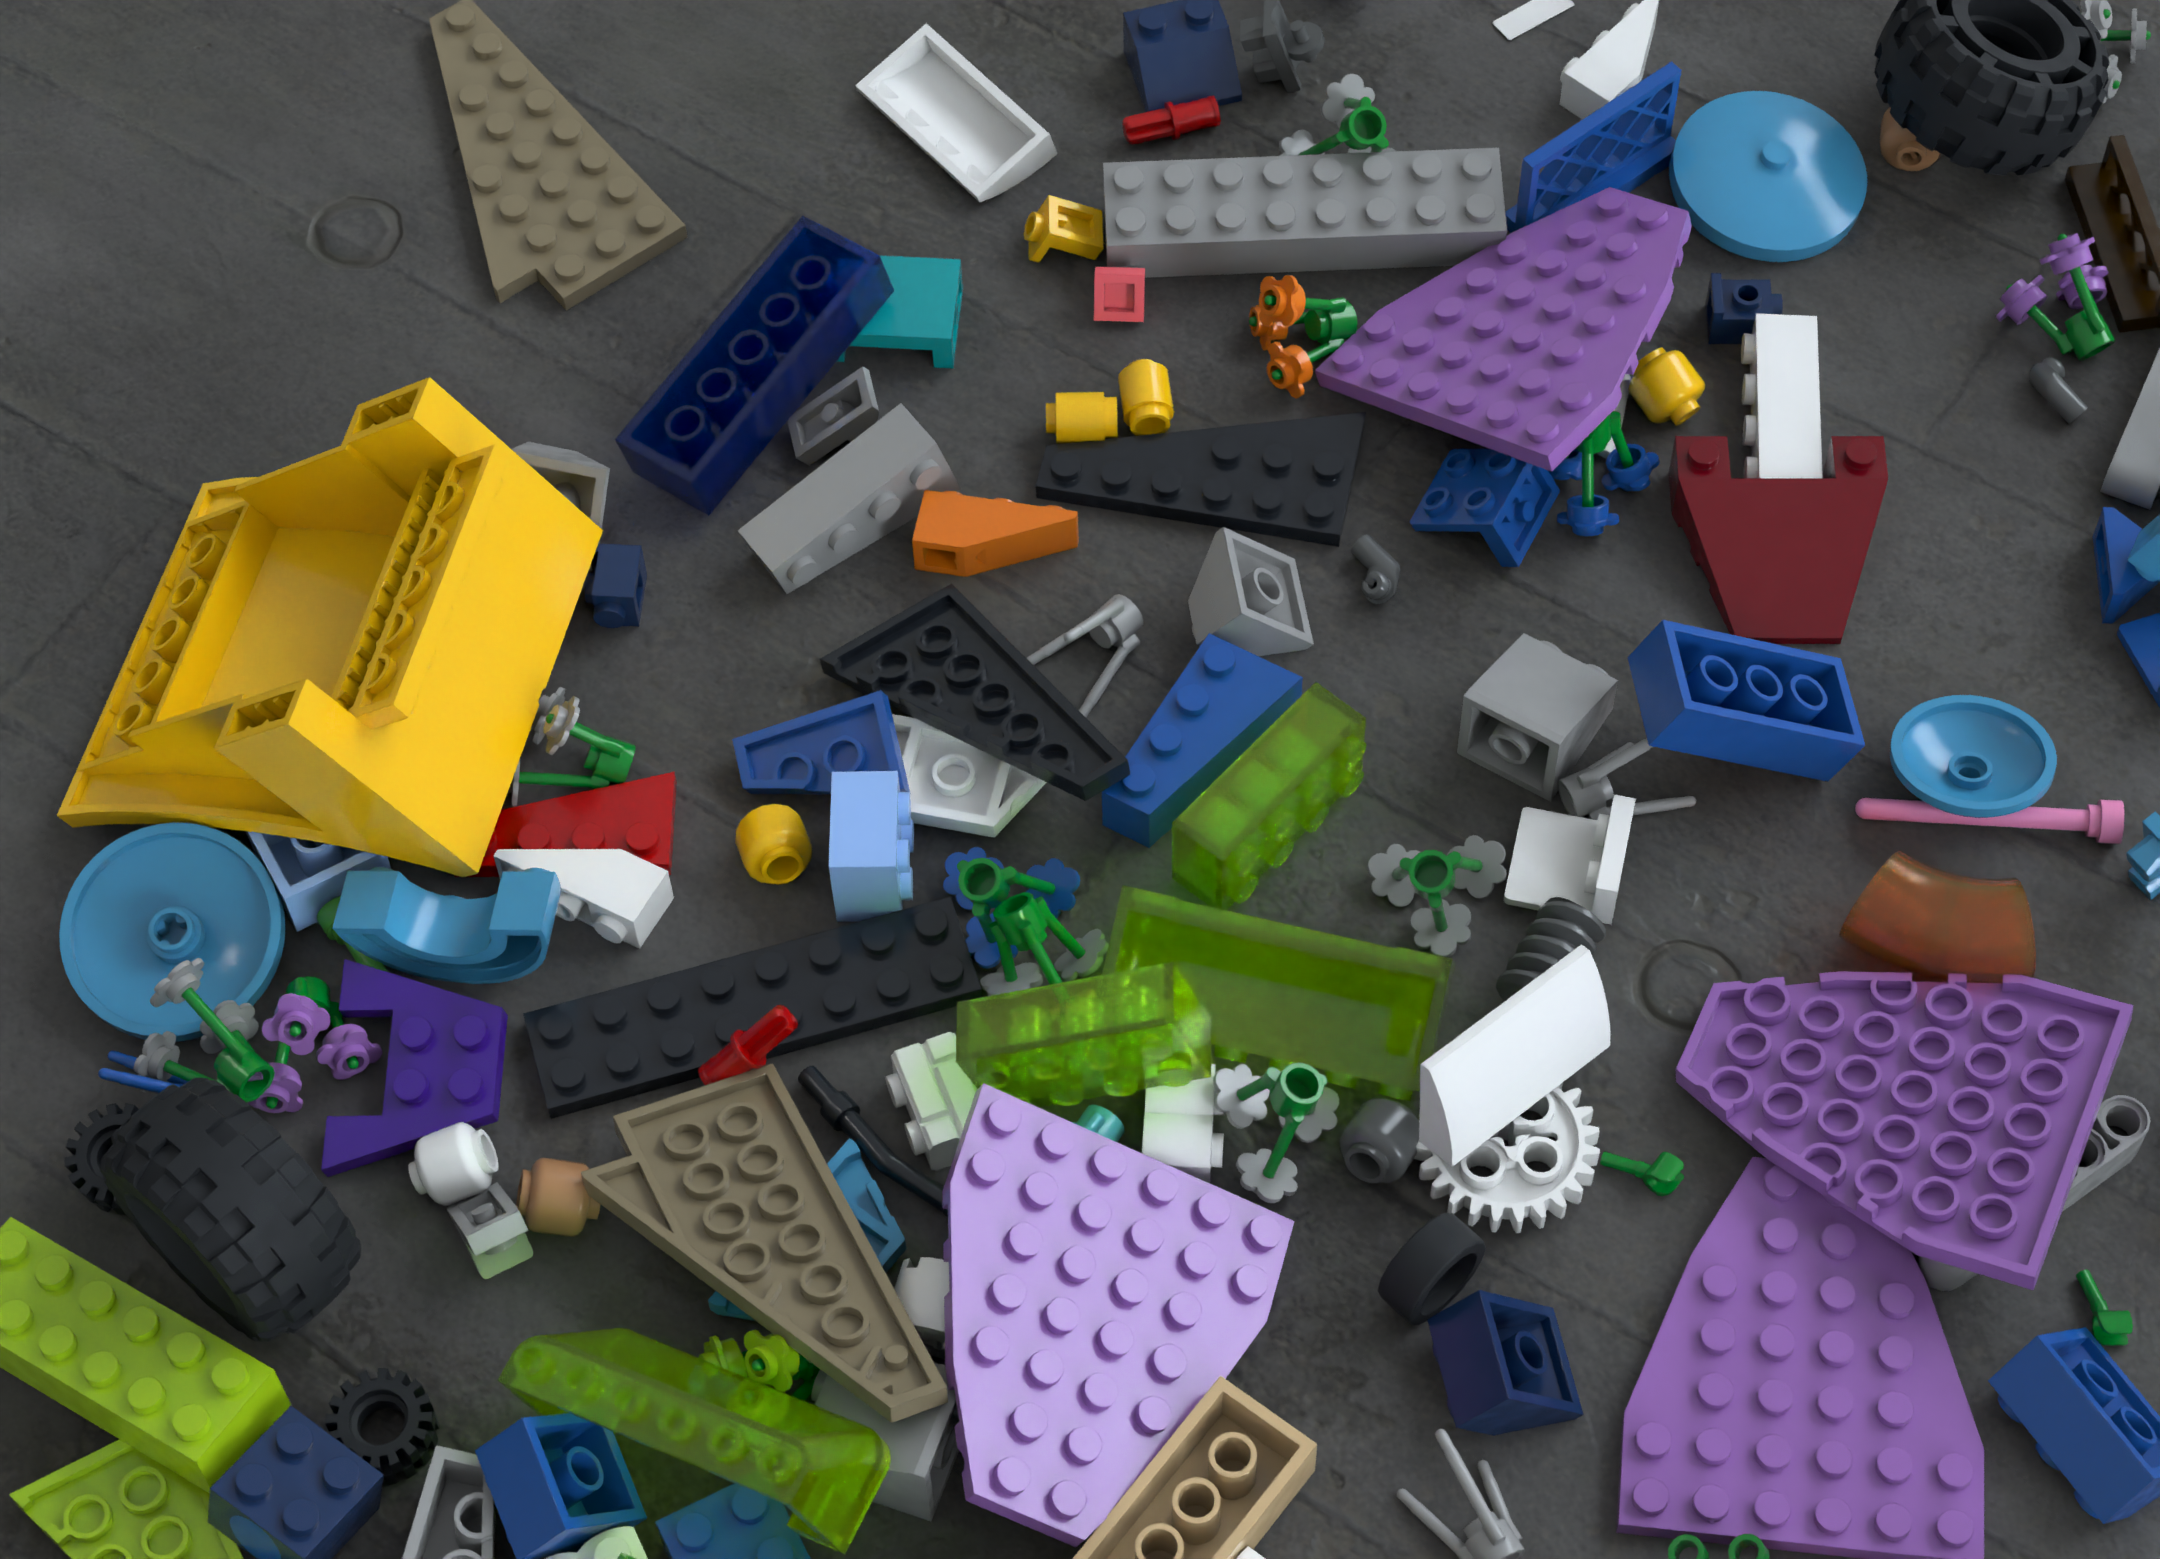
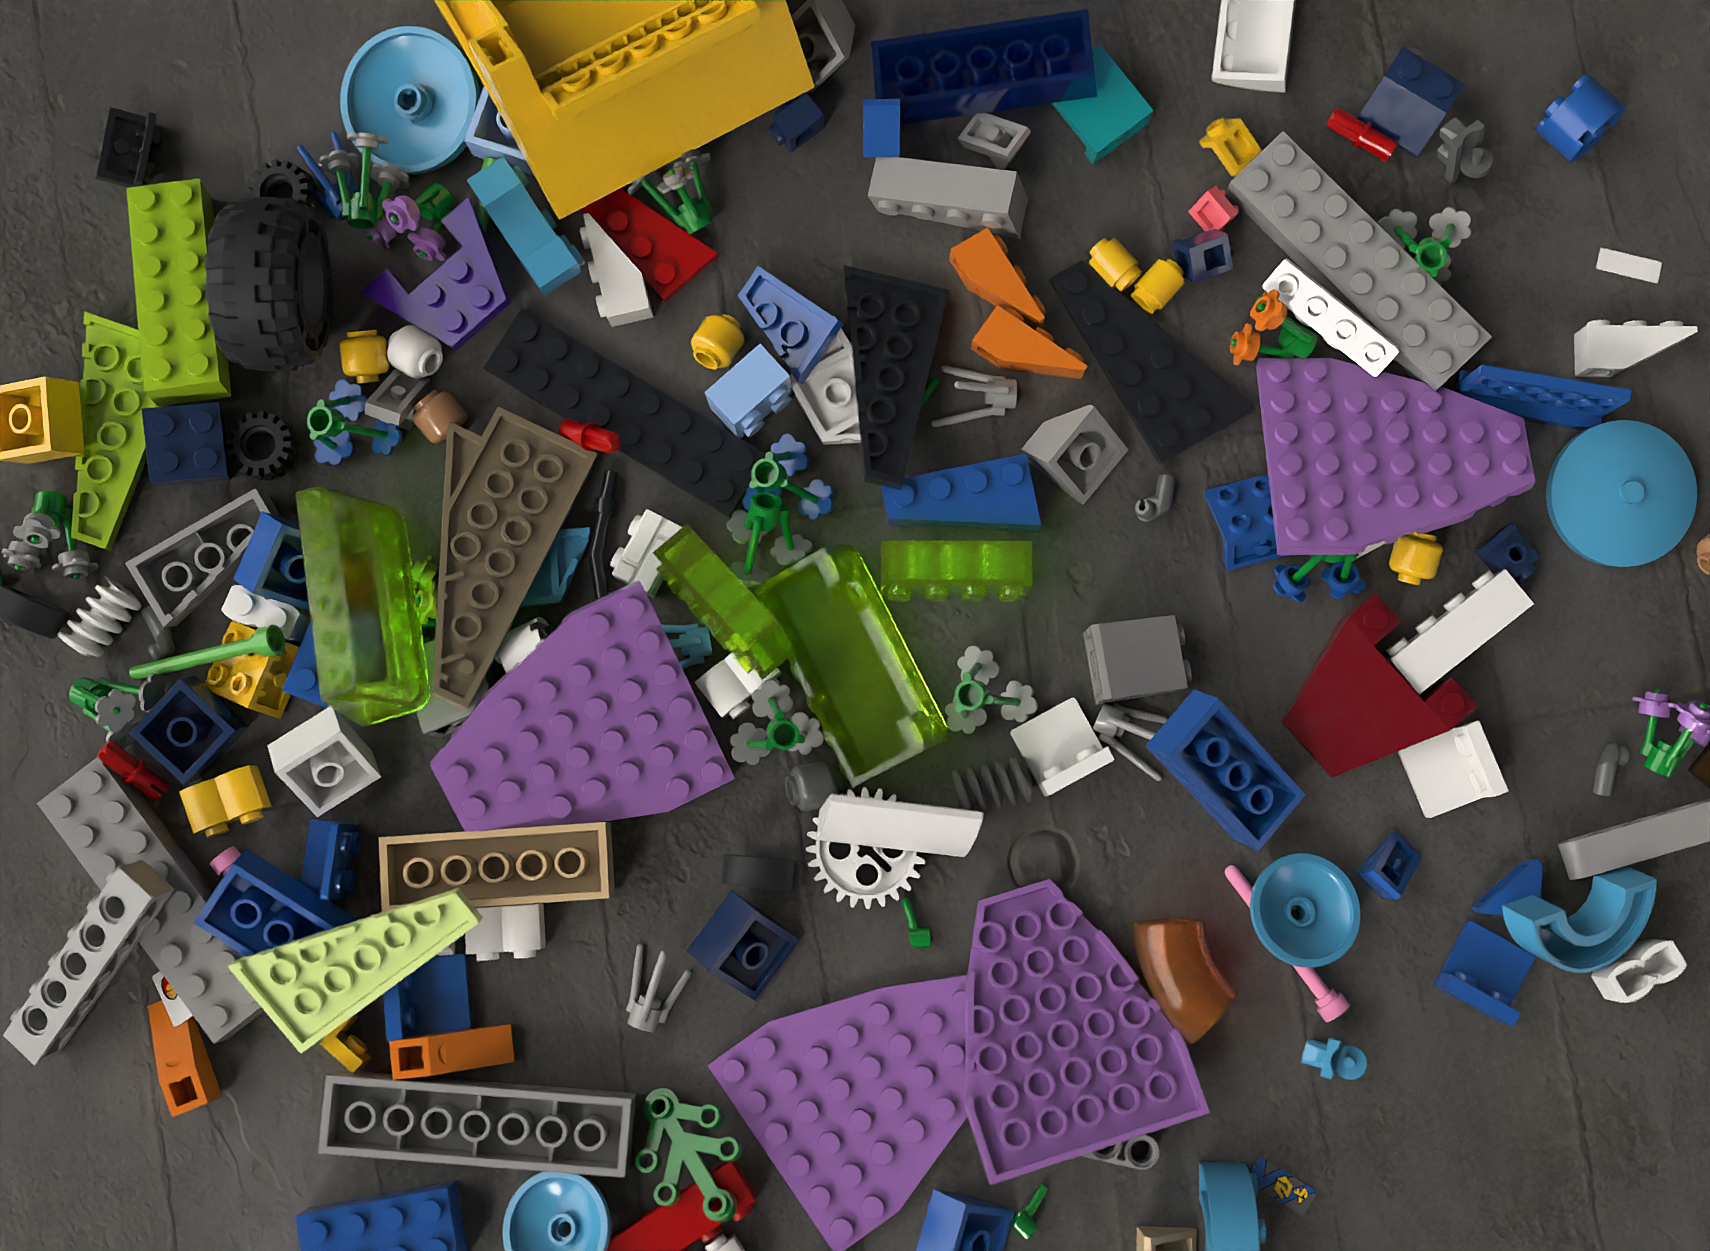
camera: 50 degrees right, 25 degrees up
none -> plant [307,379,402,466]
none -> yellow head [339,330,390,383]
none -> blue slope [863,99,900,157]
none -> orange slope [971,305,1088,379]
none -> dark blue brick [1172,229,1234,283]
none -> white bracket [1262,259,1399,377]
none -> blue slope [1355,831,1422,900]
none -> white bracket [1398,721,1508,818]

